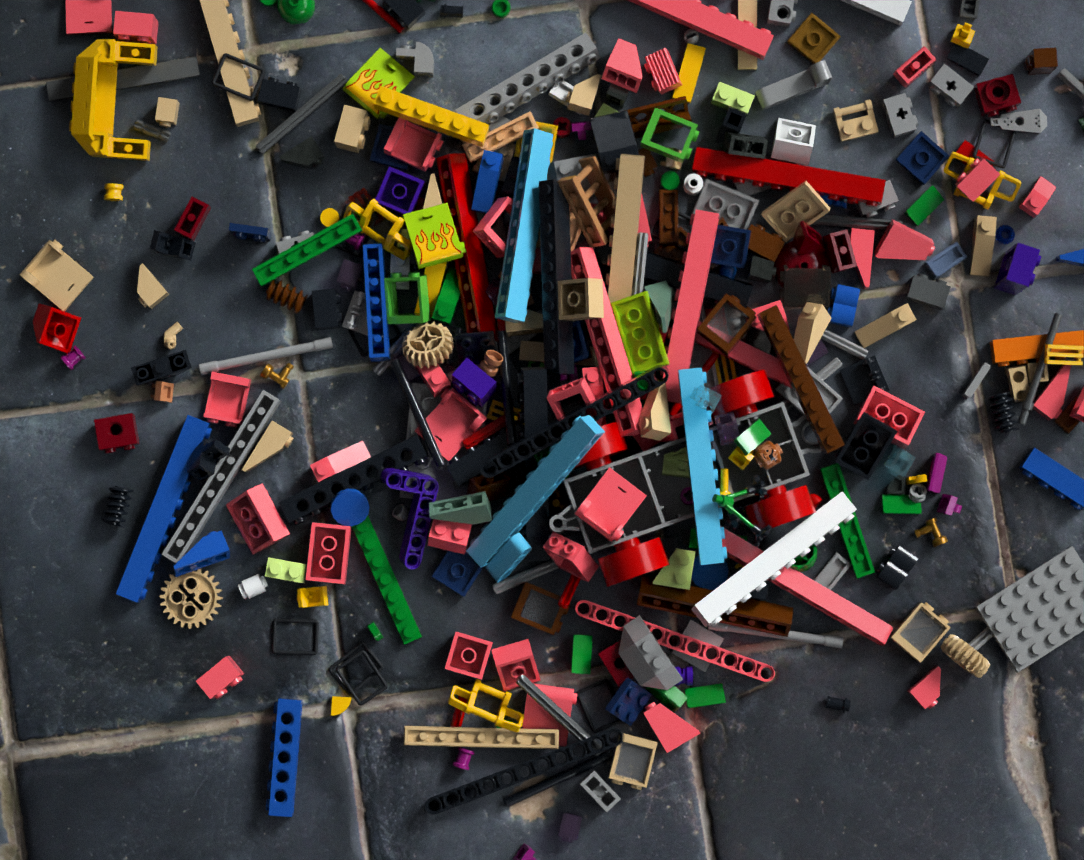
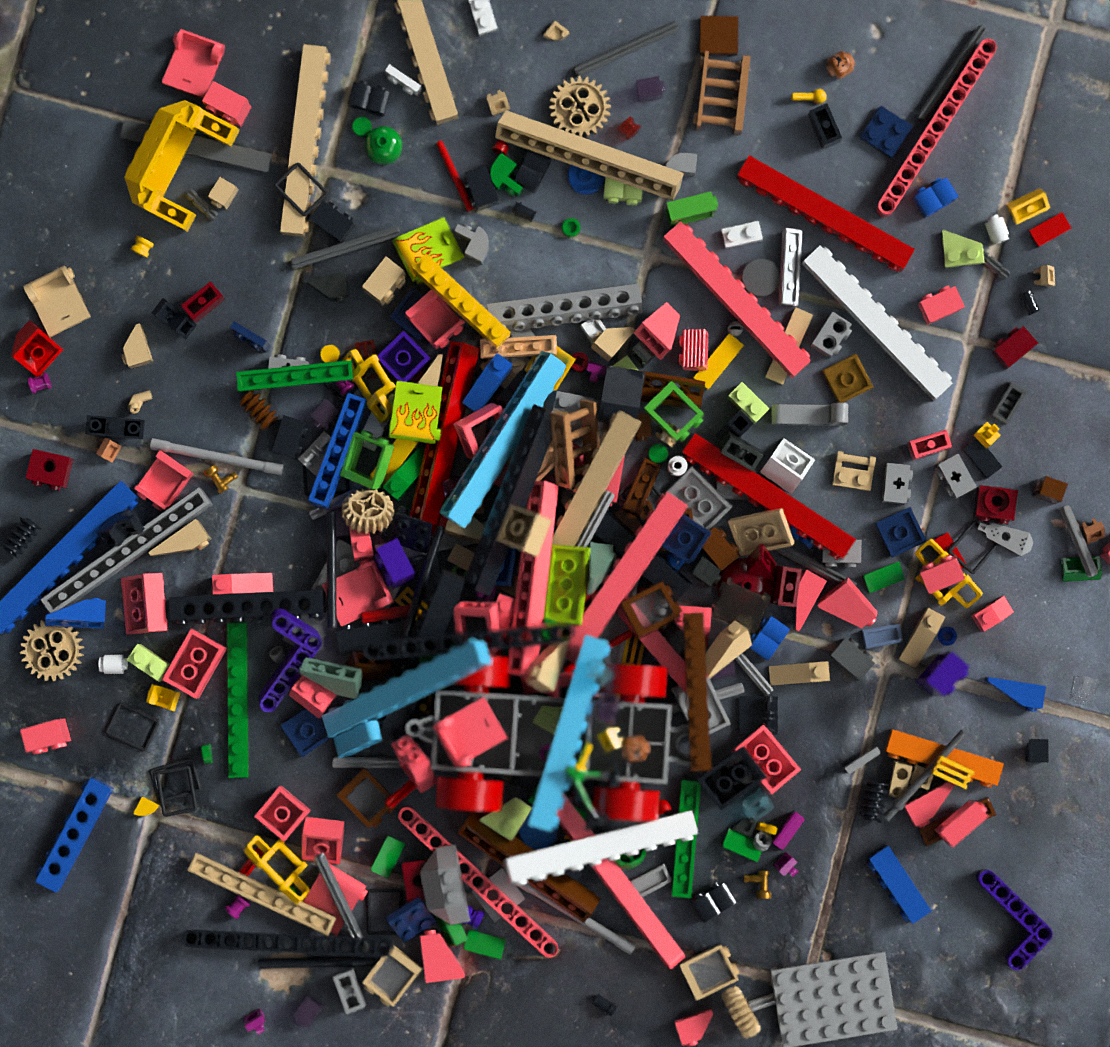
camera: 25 degrees right, 0 degrees up
blue tile [330,489,369,526] -> none
nougat wheel [478,350,504,377] -> none
slope [733,419,771,456] -> none

